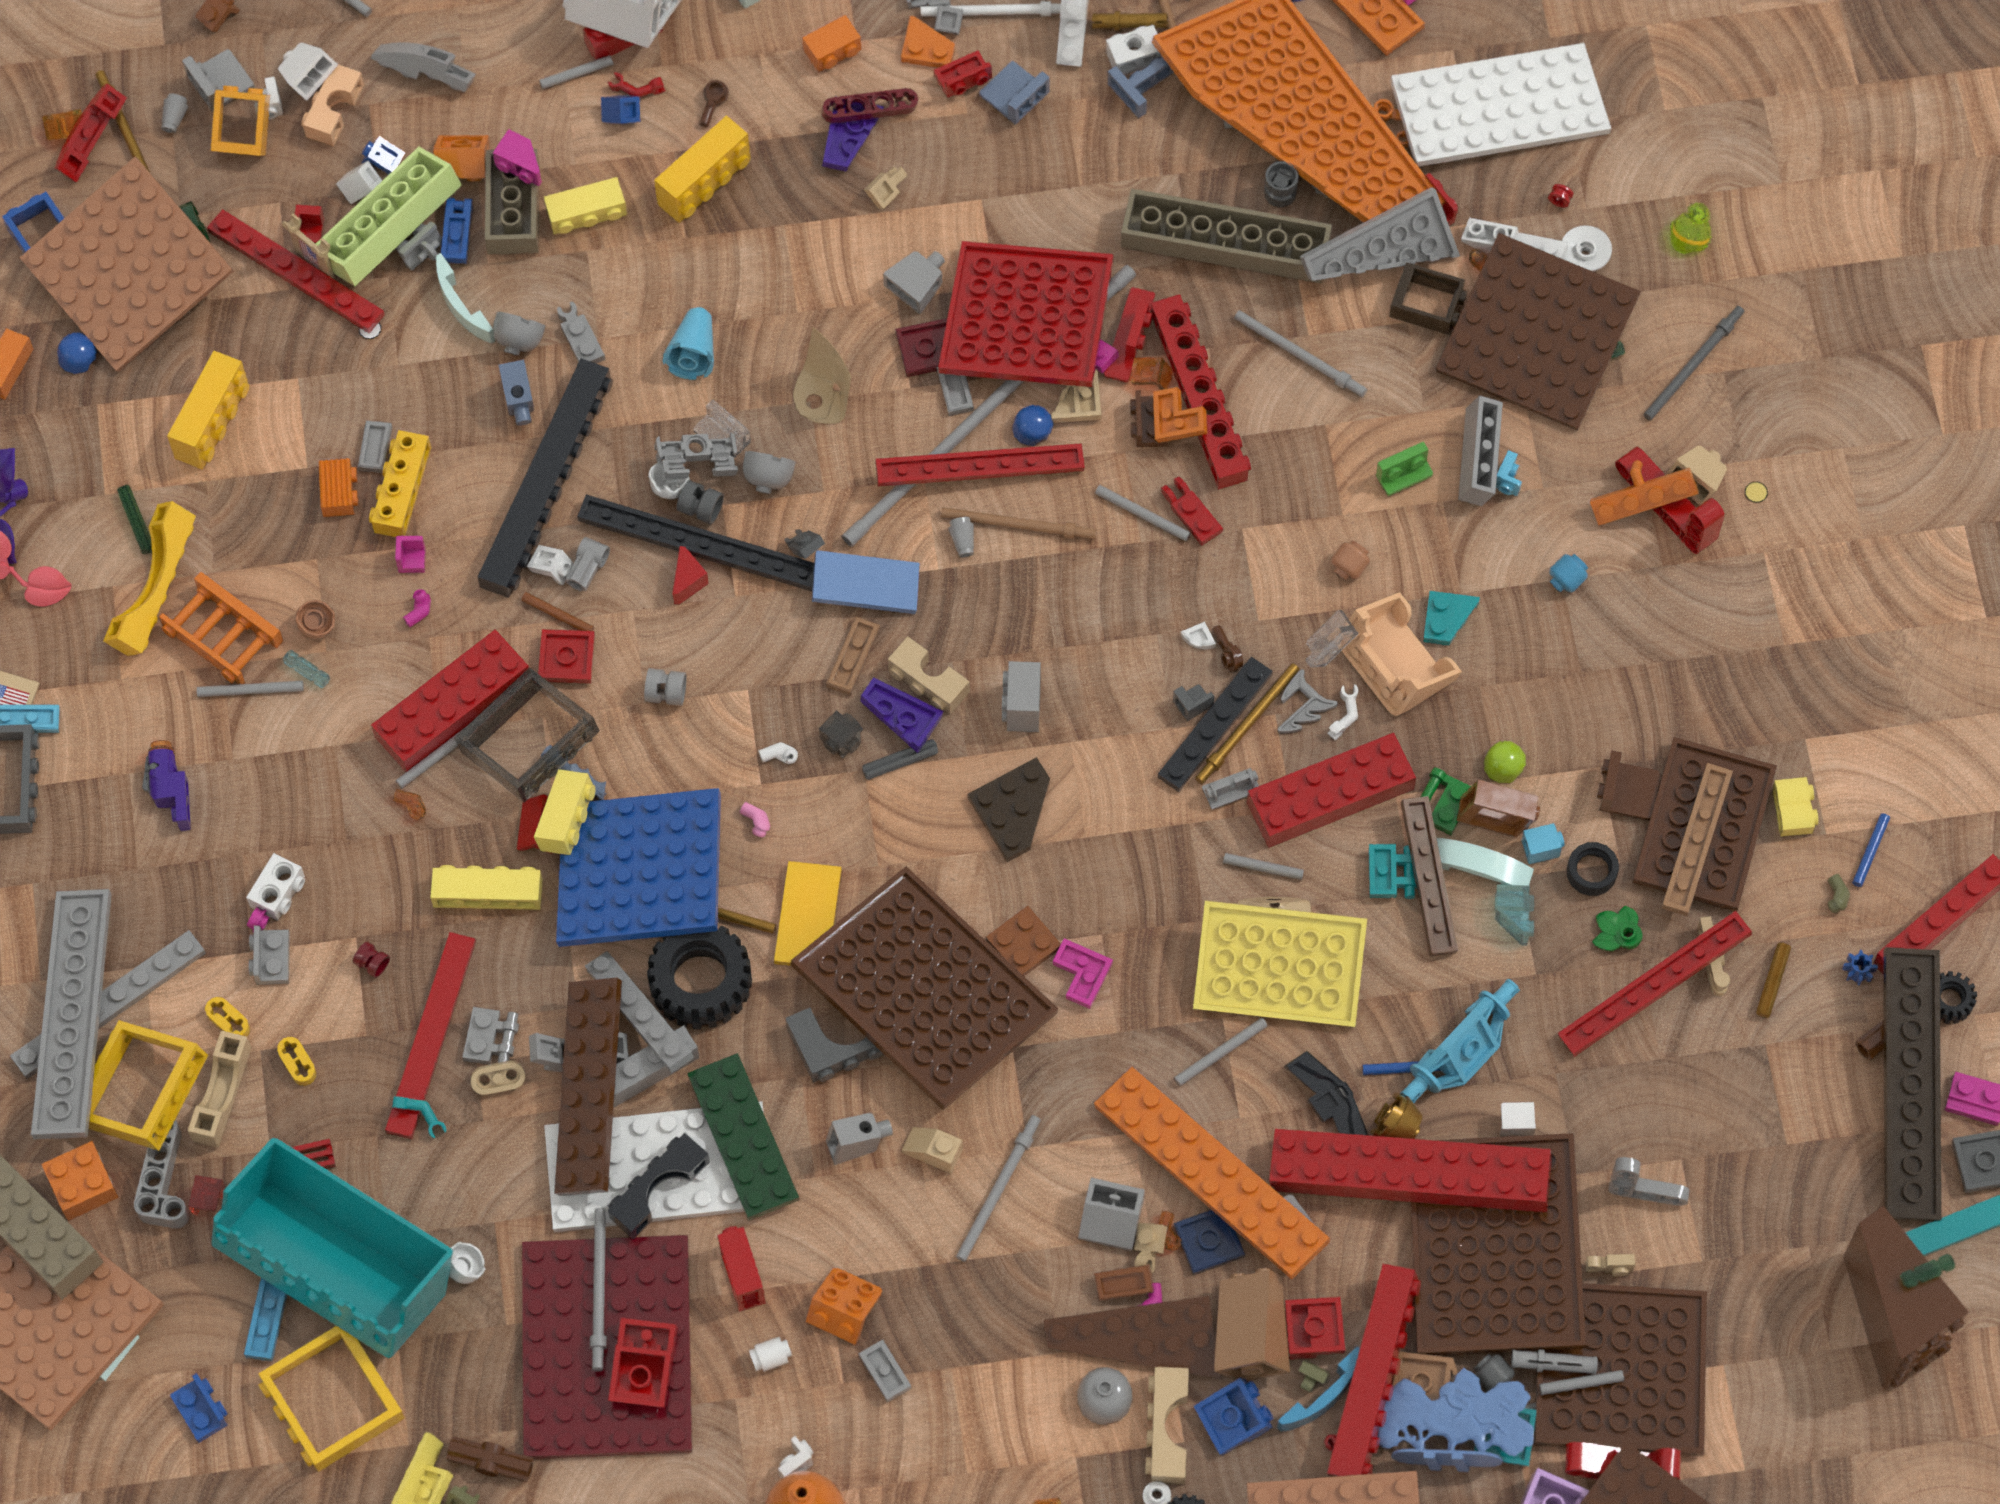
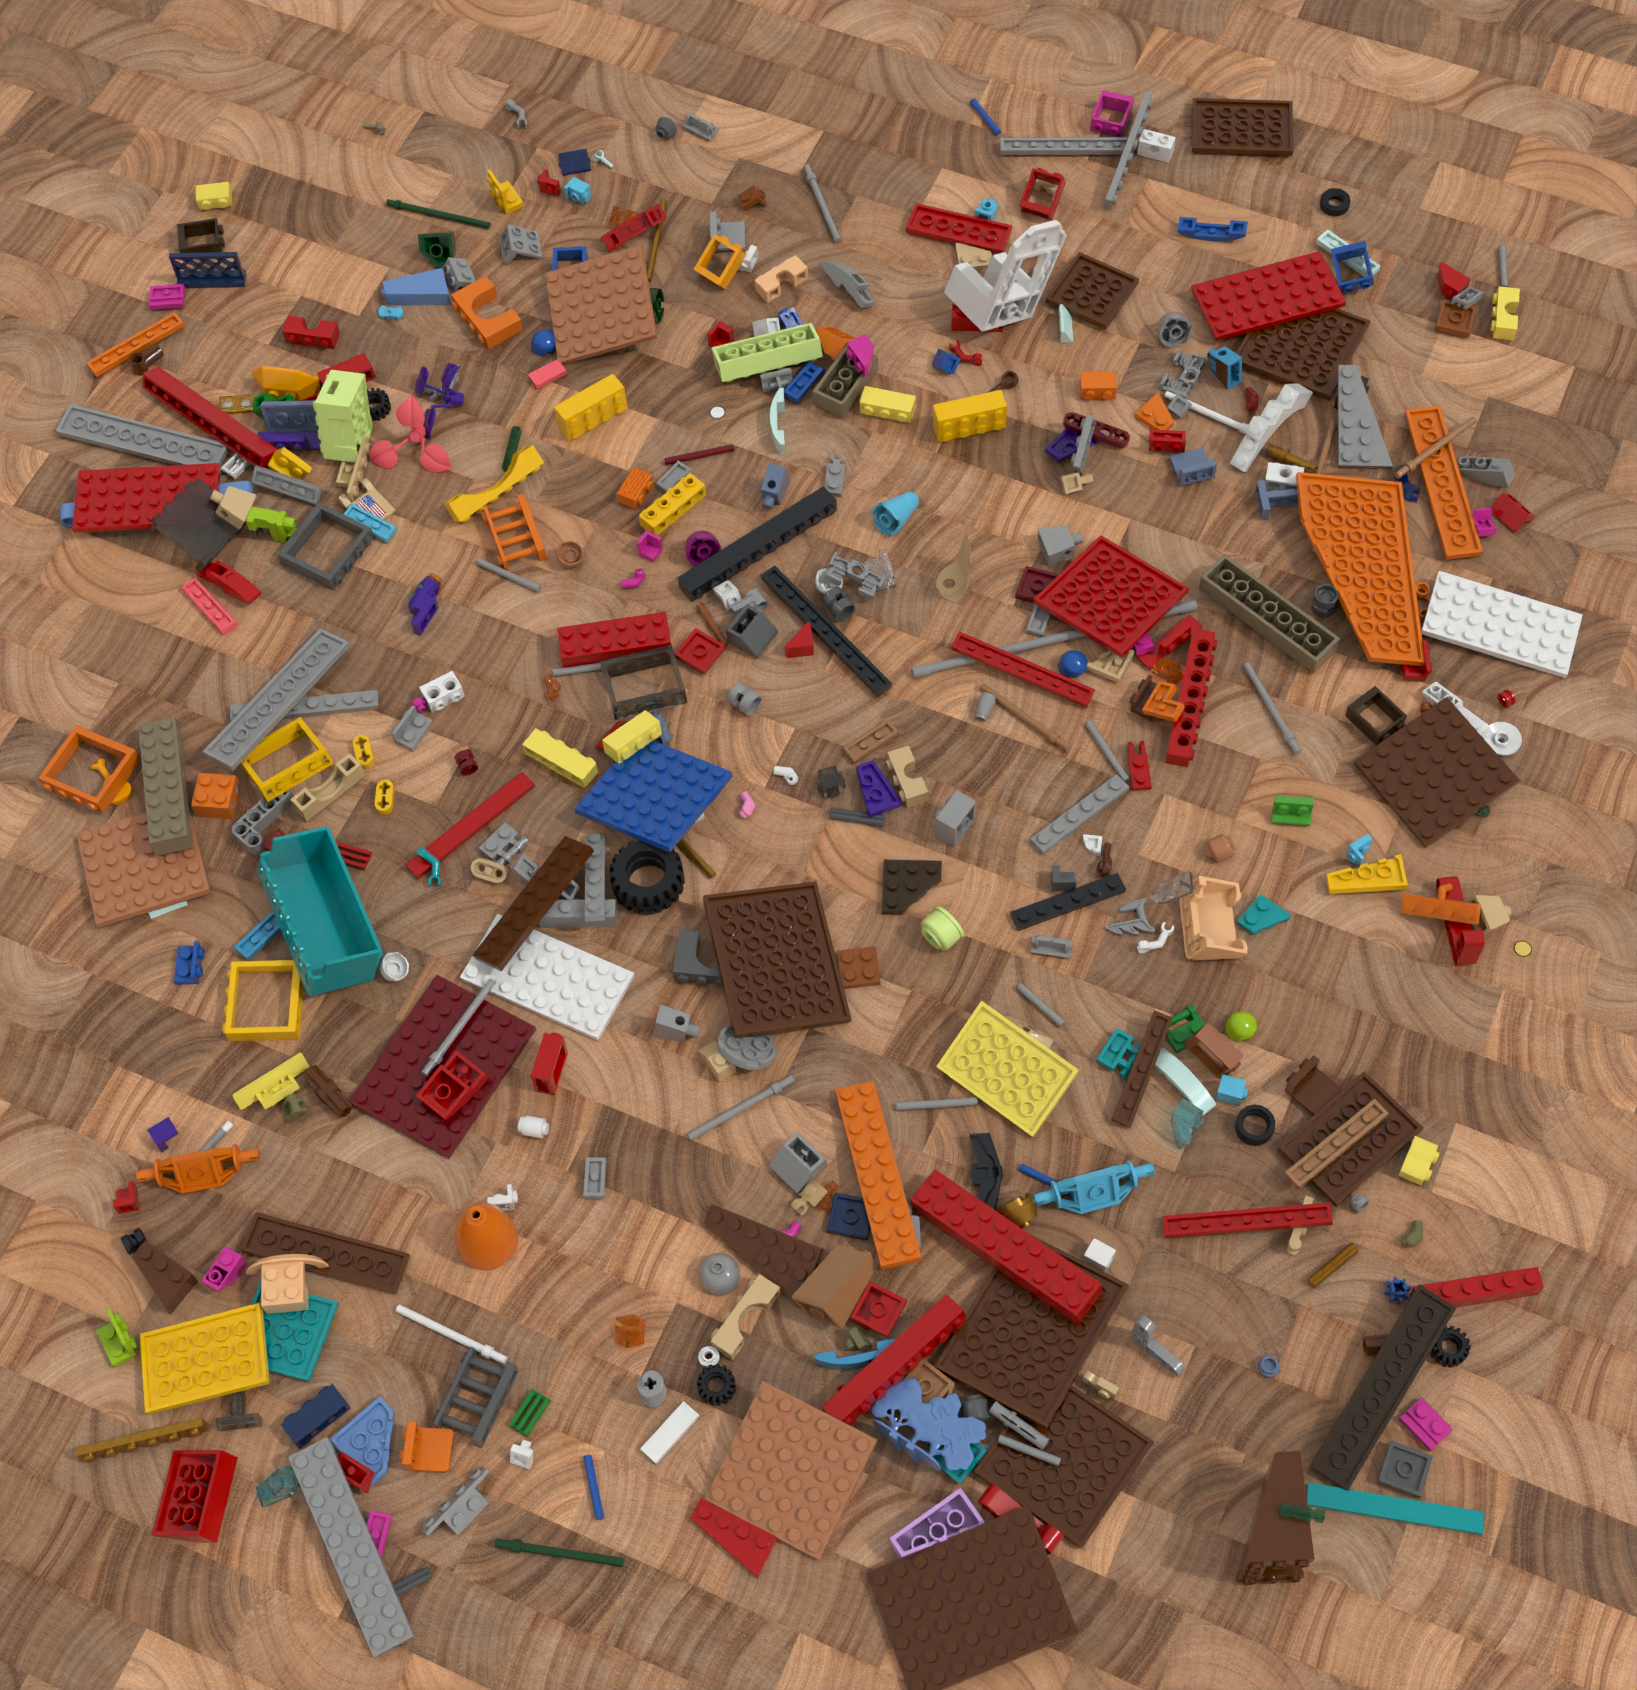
camera: 35 degrees right, 5 degrees down
light grey cone [161,94,188,133] -> none
red plate [207,209,385,334] -> none
white torso [278,43,338,101] -> none
tan flag [282,213,334,279] -> none
clear light blue axle [283,650,330,688] -> none
light grey cylinder [493,312,546,356] -> none
light grey bar [539,55,613,89] -> none
black arch [608,1132,710,1240] -> none
dark green plate [687,1053,799,1221] -> none
light grey cylinder [743,451,796,494] -> none
yellow tile [774,861,842,966] -> none
dark grey plate [784,529,825,559] -> none
orange bracket [805,1268,882,1345] -> none
medium blue tile [812,550,920,614] -> none
dark pink plate [1053,938,1113,1009] -> none
dark orange tile [1094,1264,1154,1301] -> none
blue plate [1194,1378,1273,1455] -> none
pearl gold bar [1195,663,1299,785] -> none
red brick [1247,732,1416,848] -> none
light grey wing [1300,187,1460,281] -> none
light grey brick [1458,395,1503,506] -> none
dark azure head [1549,554,1588,593] -> none
green plate [1592,906,1643,951] -> none
dark grey bar [1643,306,1745,421] -> none
clear neon green hair [1670,202,1711,254] -> none
blue bar [1852,813,1890,887] -> none
none -> coral tile [528,359,567,389]
none -> dark red bar [664,444,734,465]
none -> magenta cylinder [684,530,721,566]
none -> light grey tile [717,1024,777,1070]
none -> dark grey slope [726,604,778,659]
none -> yellowish green wheel [921,906,965,951]
none -> light grey plate [1030,774,1129,855]
none -> light grey plate [1071,414,1096,475]
none -> sand blue plate [1258,1356,1280,1377]
none -> yellow wing [1326,854,1408,894]
none -> light grey plate [1350,1194,1369,1213]

